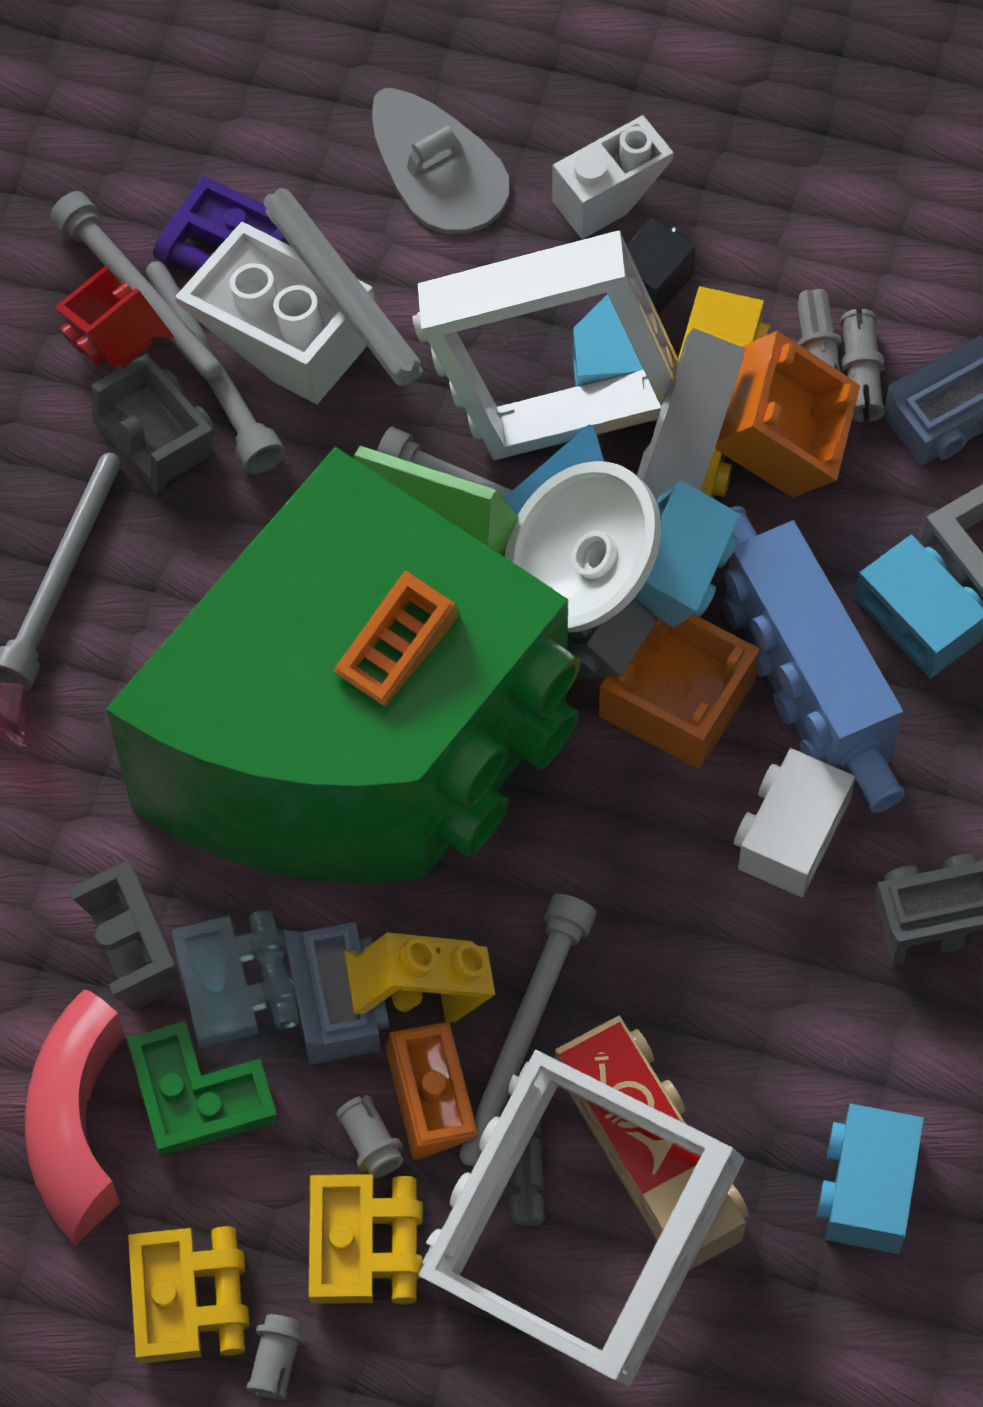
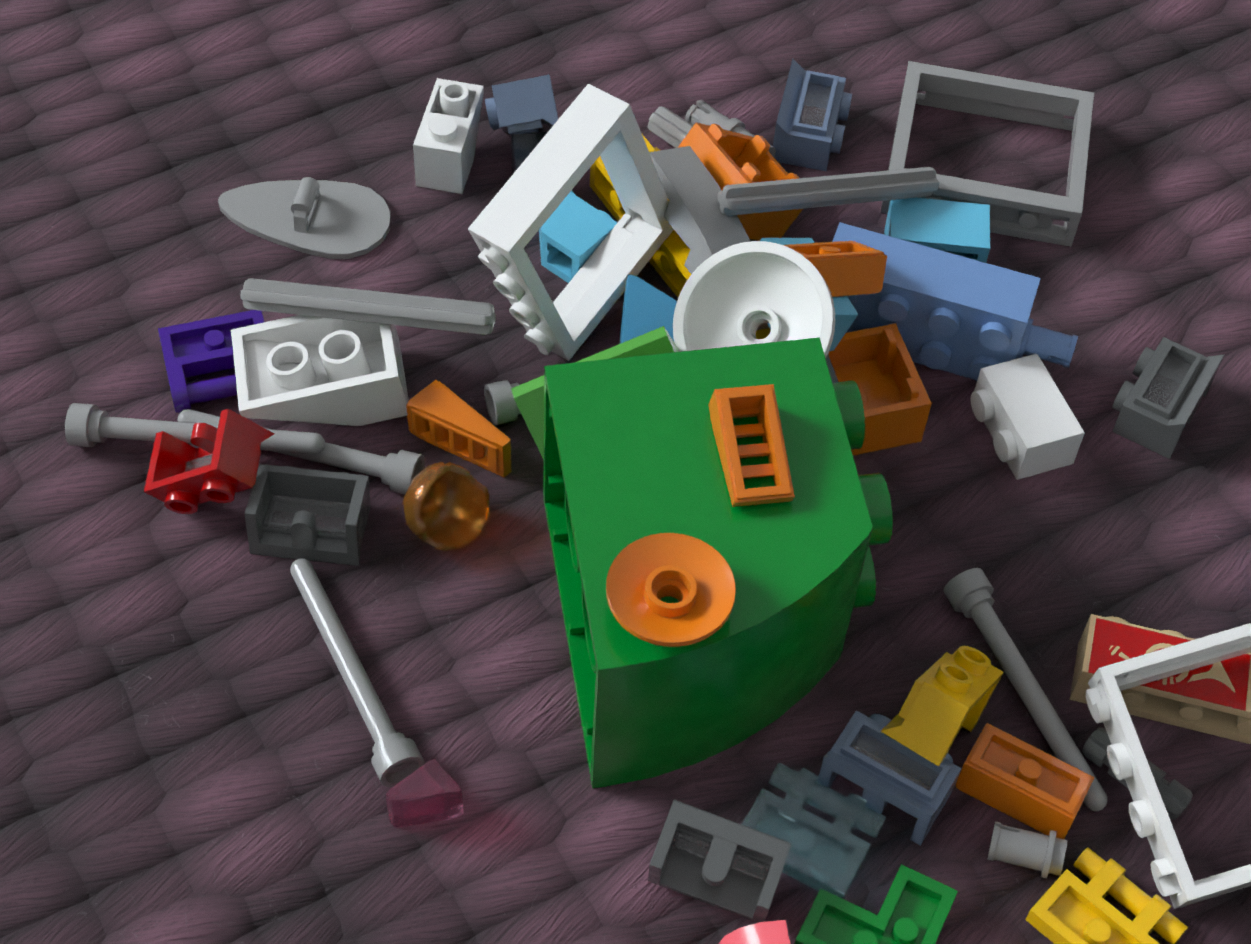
camera: 50 degrees left, 10 degrees down
none -> clear orange hair [402,462,490,551]
none -> orange slope [406,380,512,478]
none -> sand blue window [485,75,558,136]
none -> orange dish [606,533,736,647]
none -> light grey axle [717,167,939,216]
none -> orange slope [784,241,887,297]

